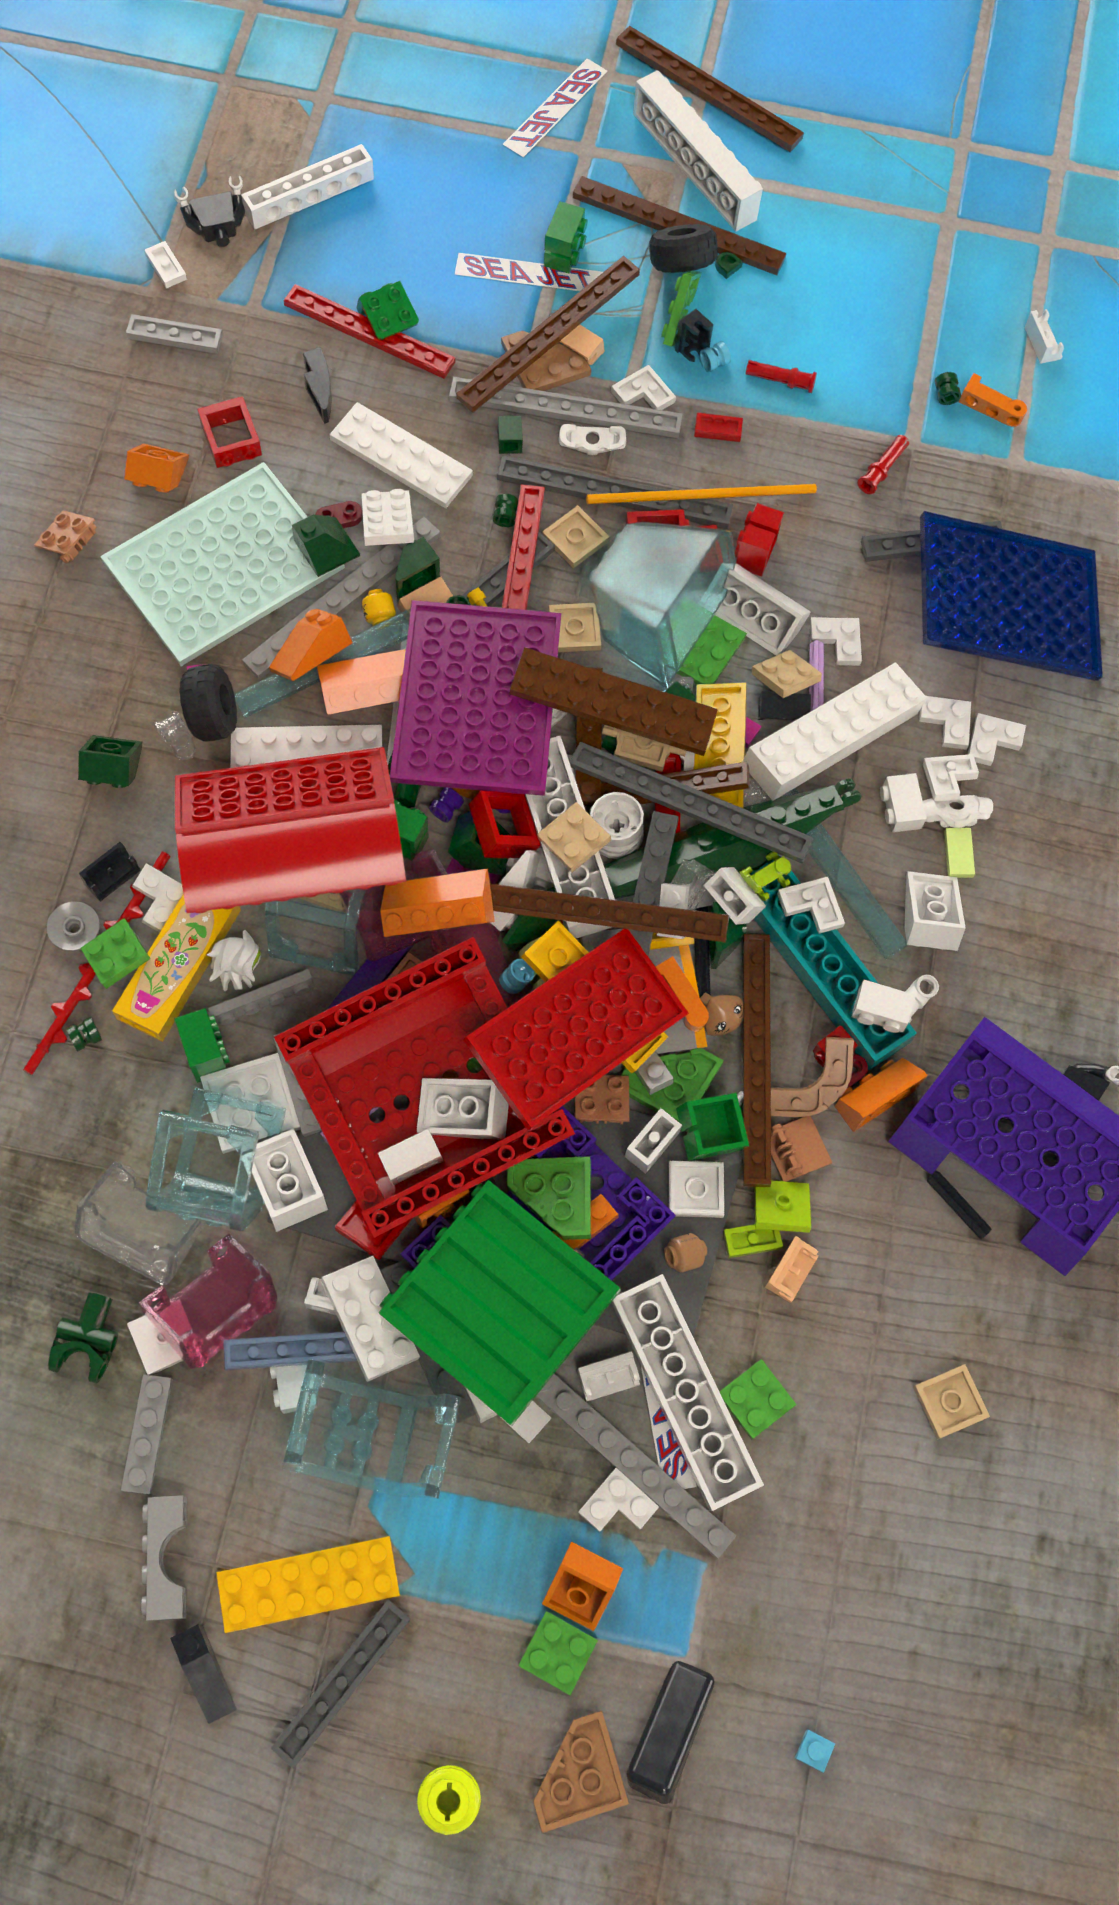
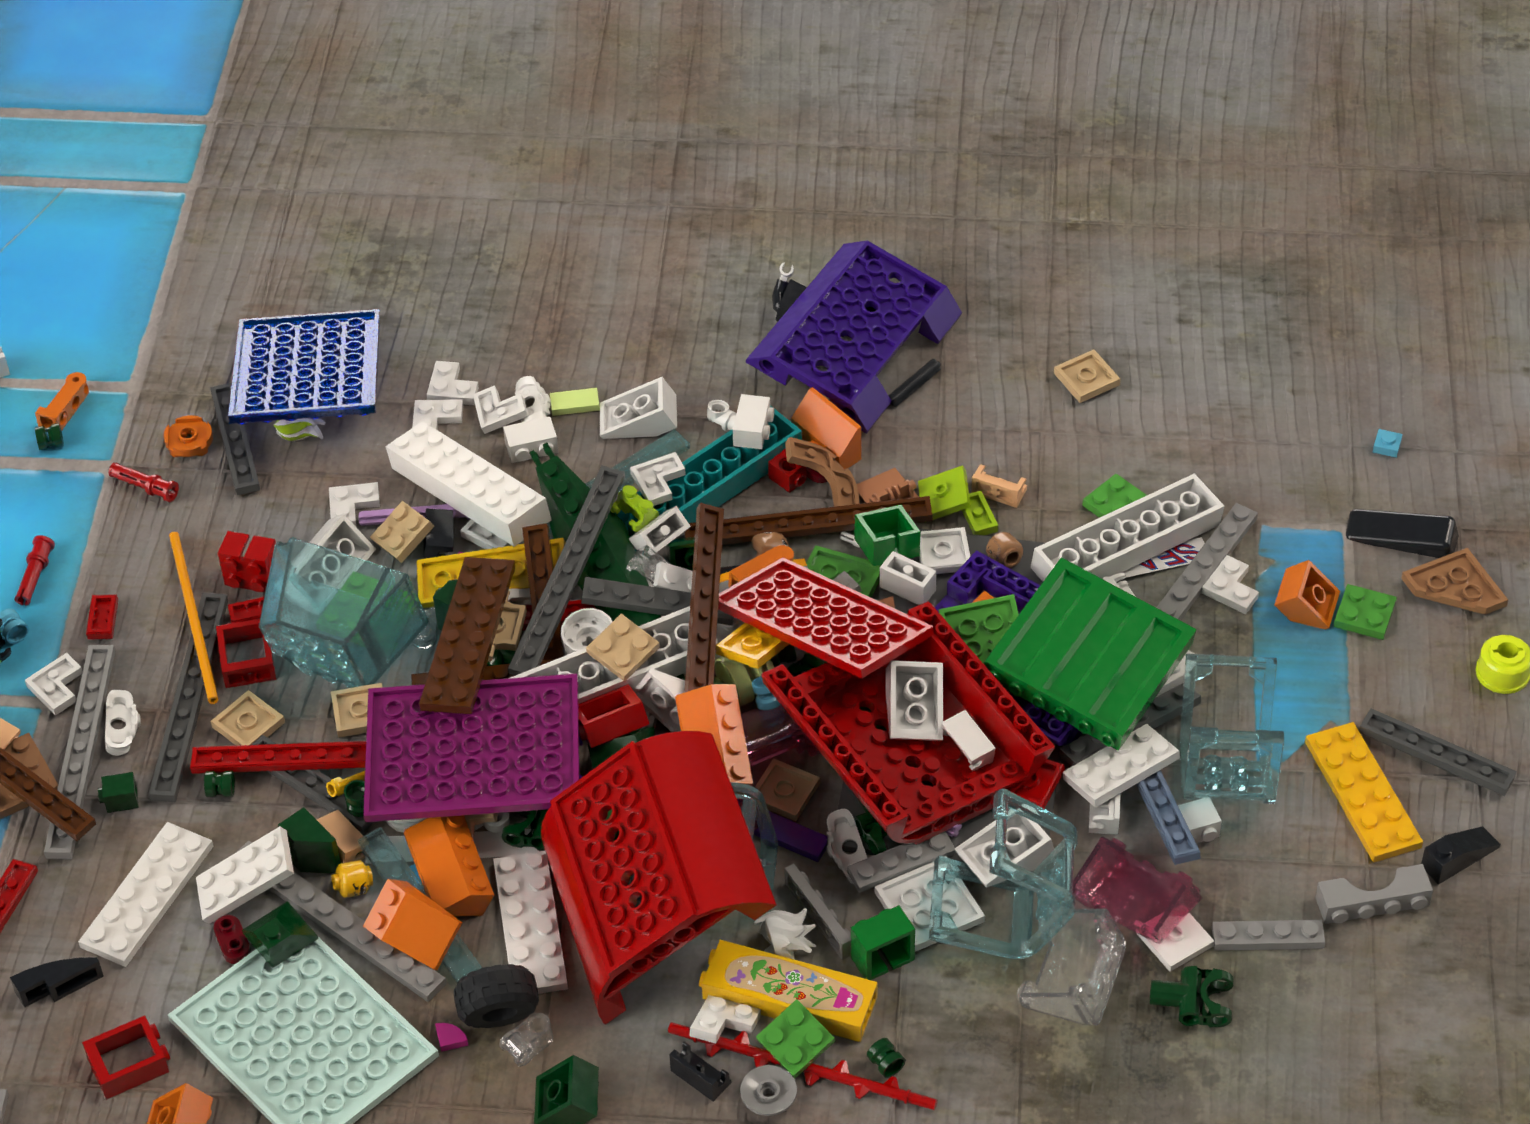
camera: 90 degrees left, 20 degrees down
none -> orange plate [164,415,213,457]

